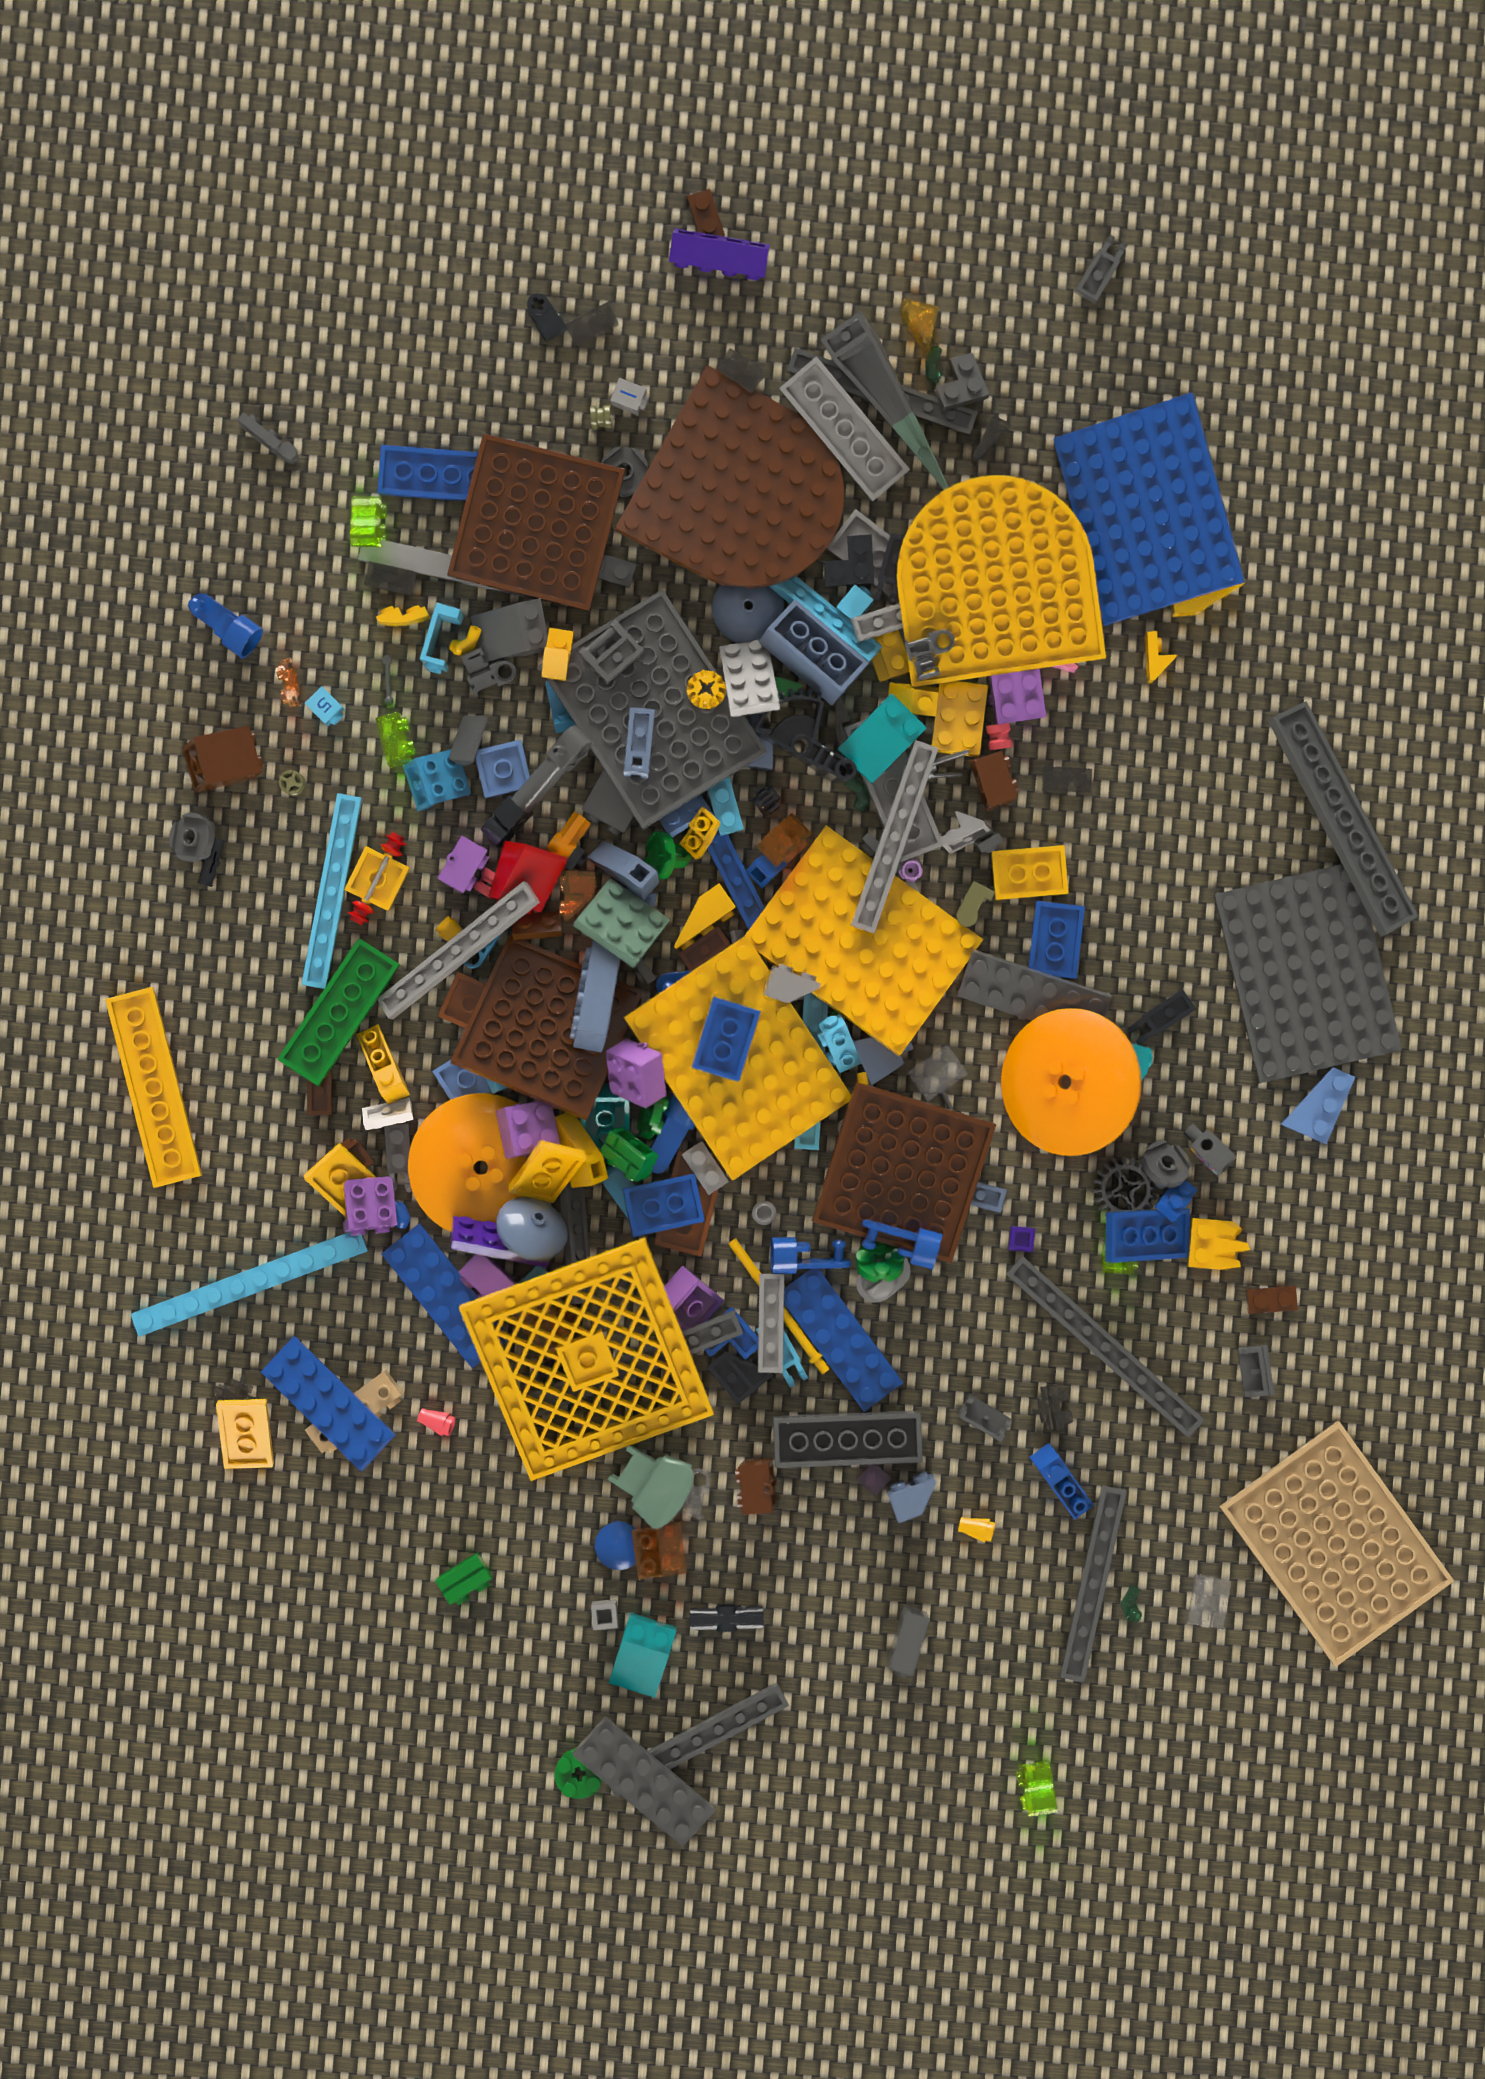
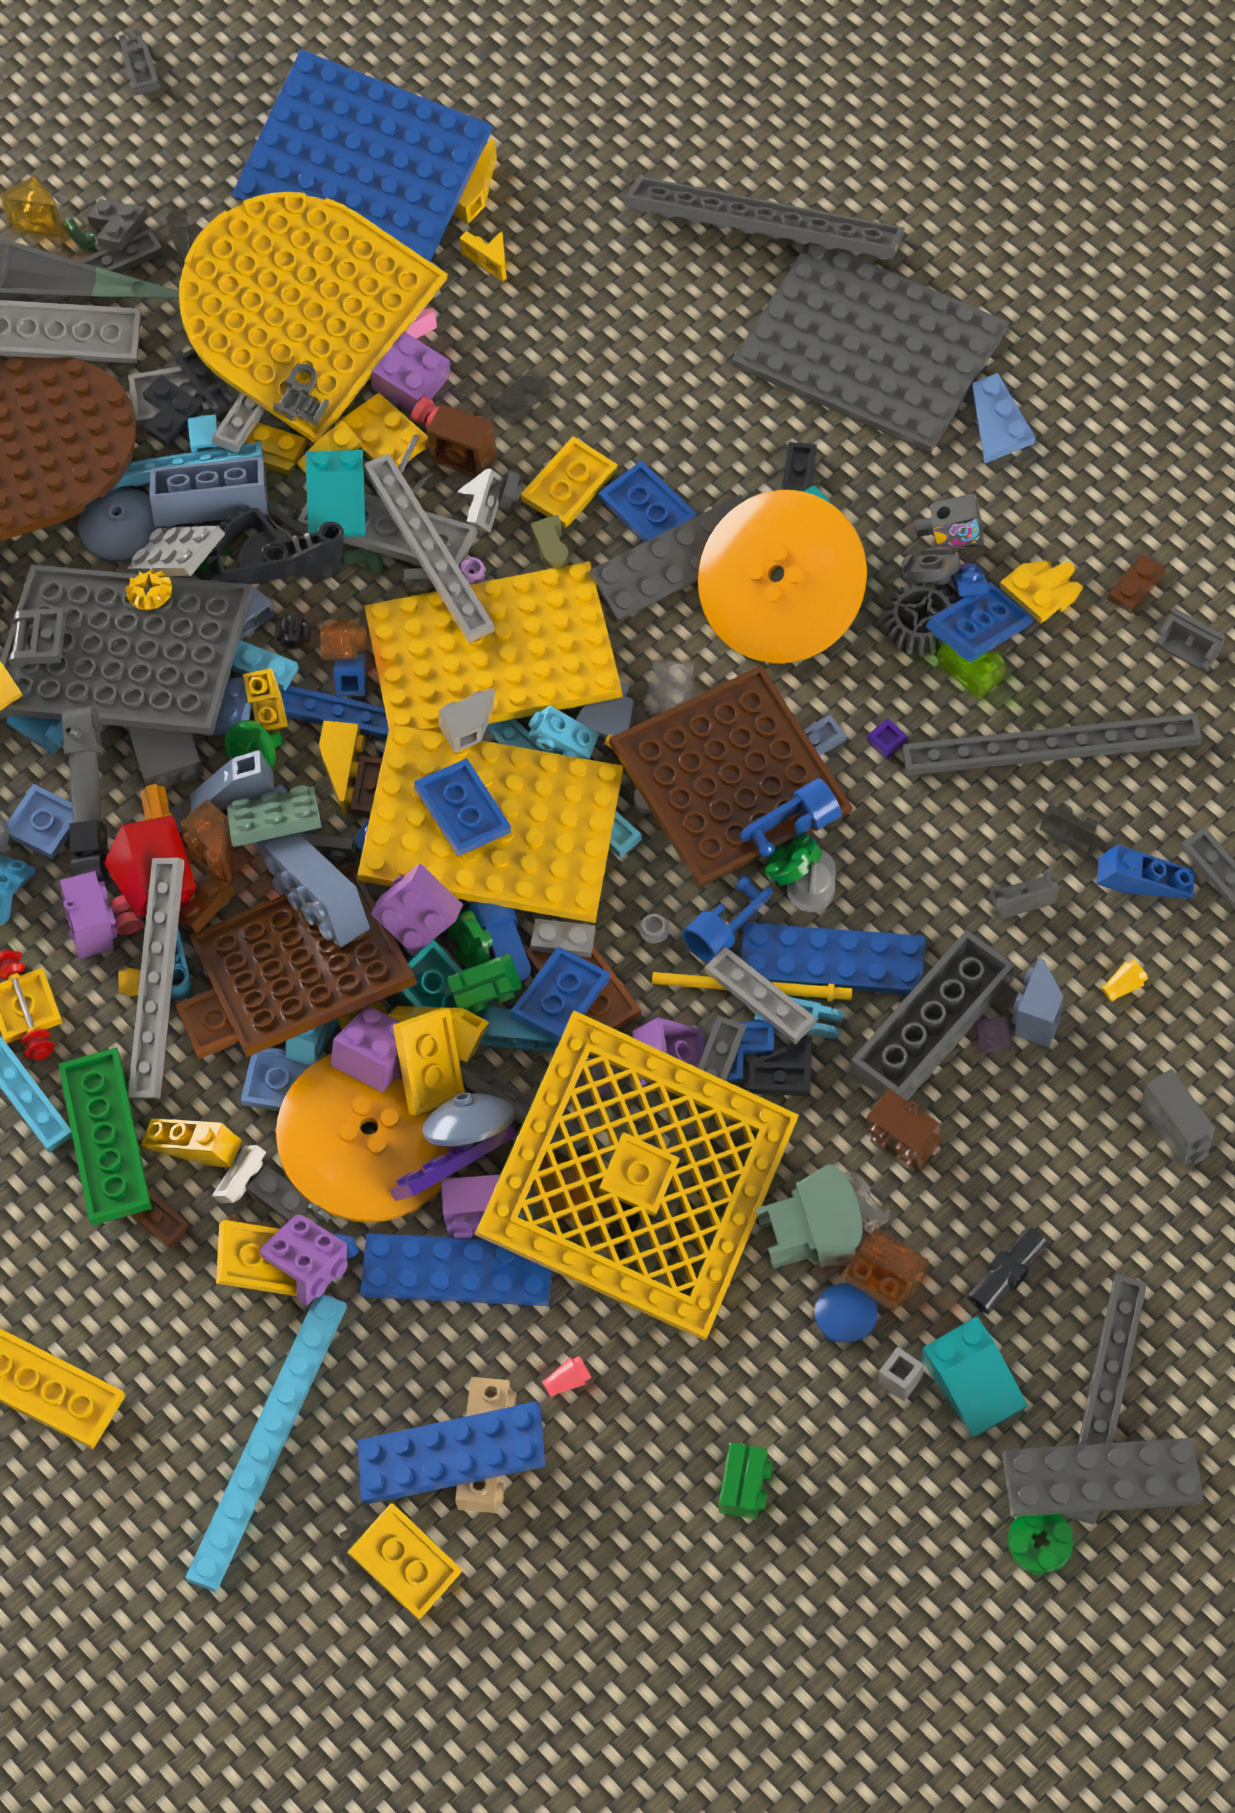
camera: 40 degrees left, 25 degrees down
sand blue plate [624,707,655,778] -> none

